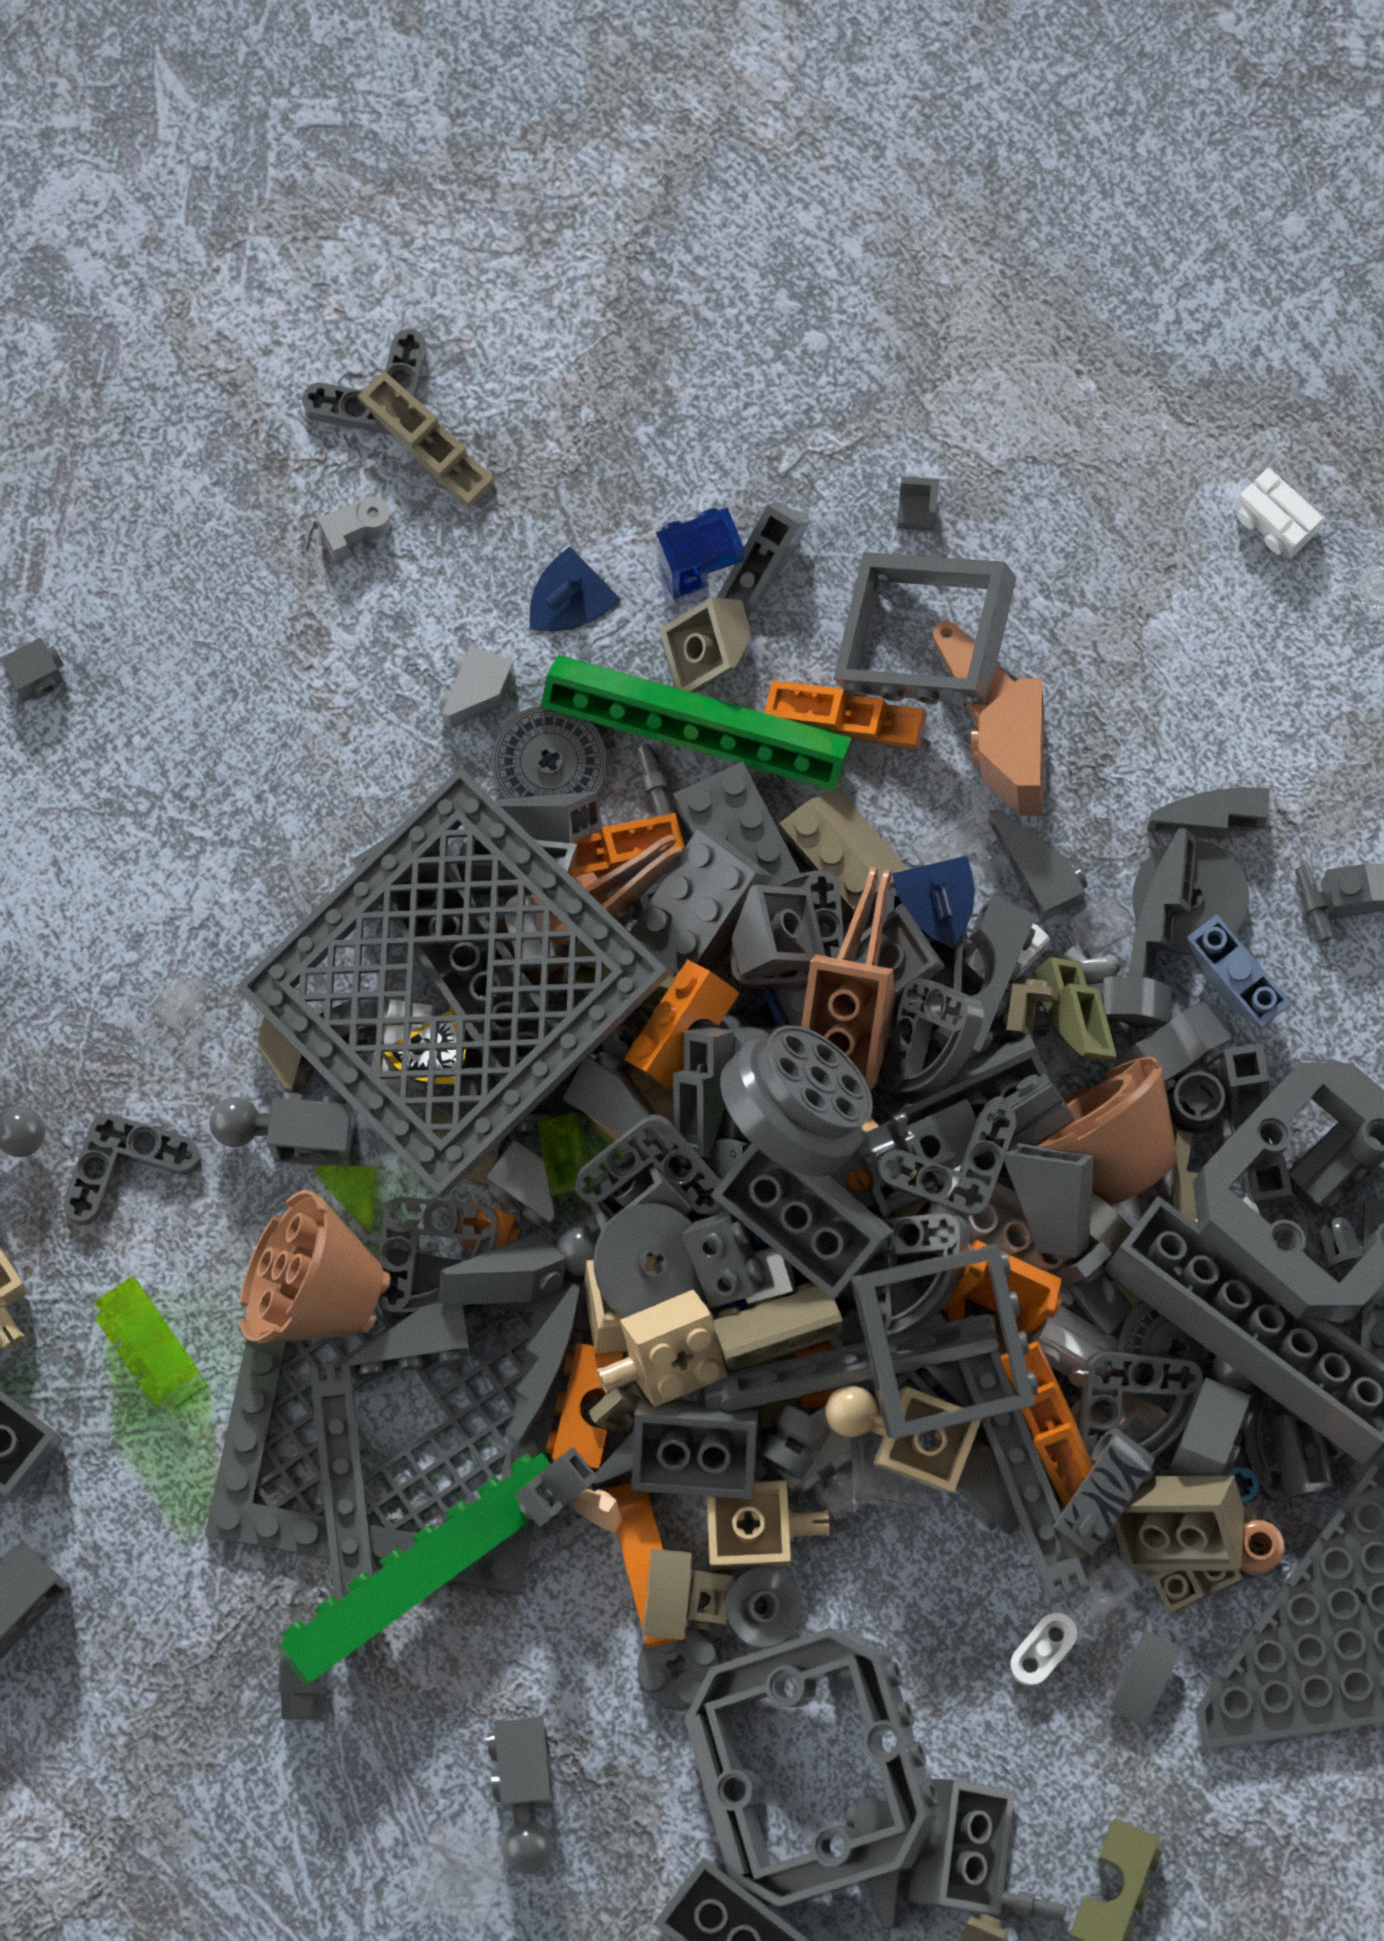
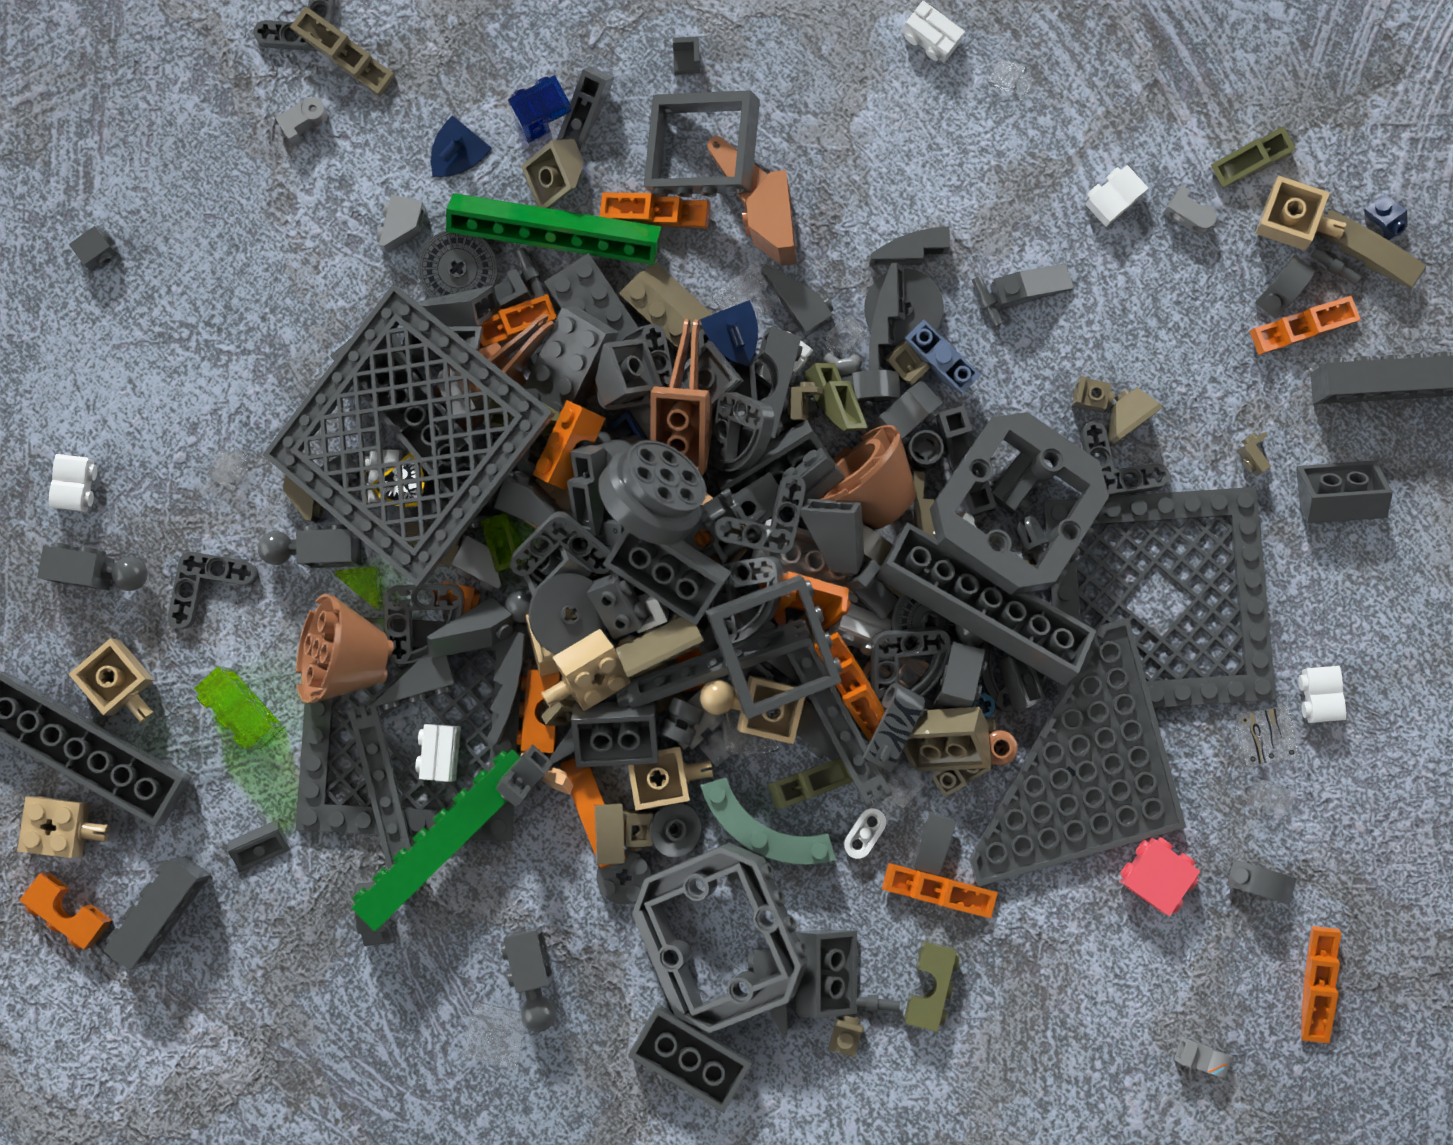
camera: 10 degrees left, 10 degrees up
none -> dark grey slope [228,820,290,872]
none -> white brick [415,724,461,782]
none -> dark grey panel [494,268,531,310]
none -> sand green brick [700,777,836,865]
none -> olive slope [767,757,854,810]
none -> orange slope [882,863,998,919]
none -> dark tan bracket [884,341,931,385]

